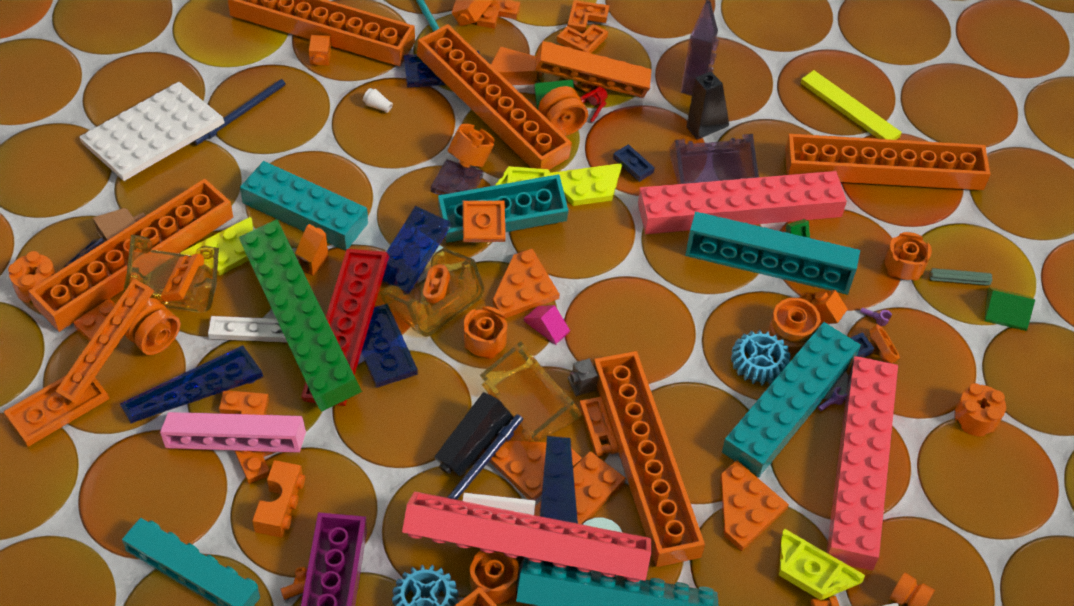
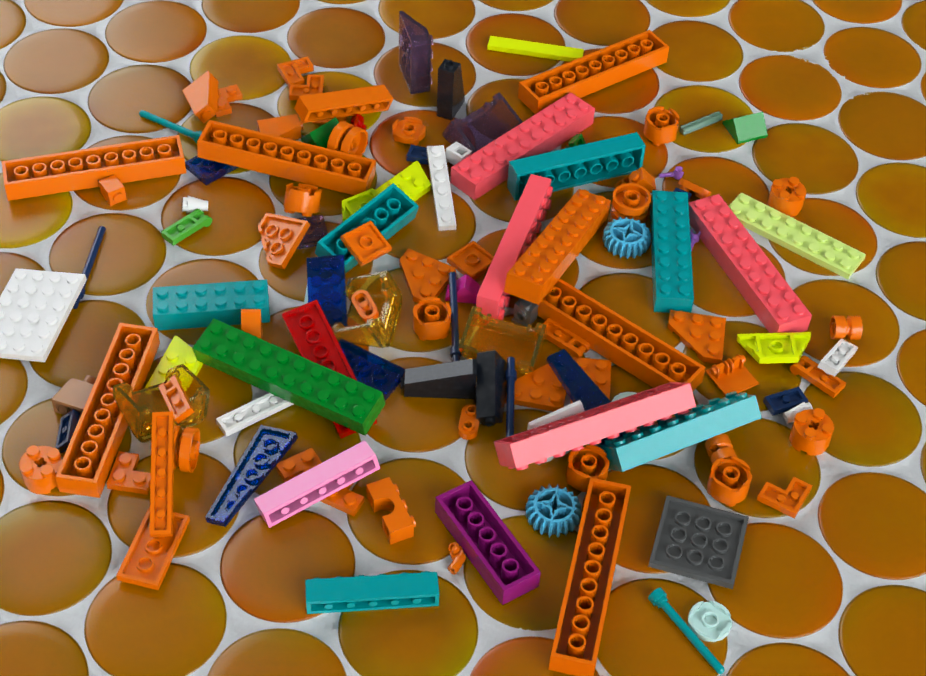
camera: 35 degrees left, 5 degrees down
none -> bright green plate [161,209,212,246]
none -> orange plate [258,212,310,270]
none -> orange plate [392,117,426,145]
none -> black slope [400,359,477,399]
none -> white plate [427,145,457,231]
none -> white brick [445,141,473,165]
none -> orange tile [447,241,494,280]
none -> dark blue bar [449,272,462,362]
none -> orange plate [458,404,480,440]
none -> coral brick [475,174,553,327]
none -> orange brick [504,189,611,305]
none -> orange hinge [705,354,759,395]
none -> yellowish green plate [729,193,866,279]

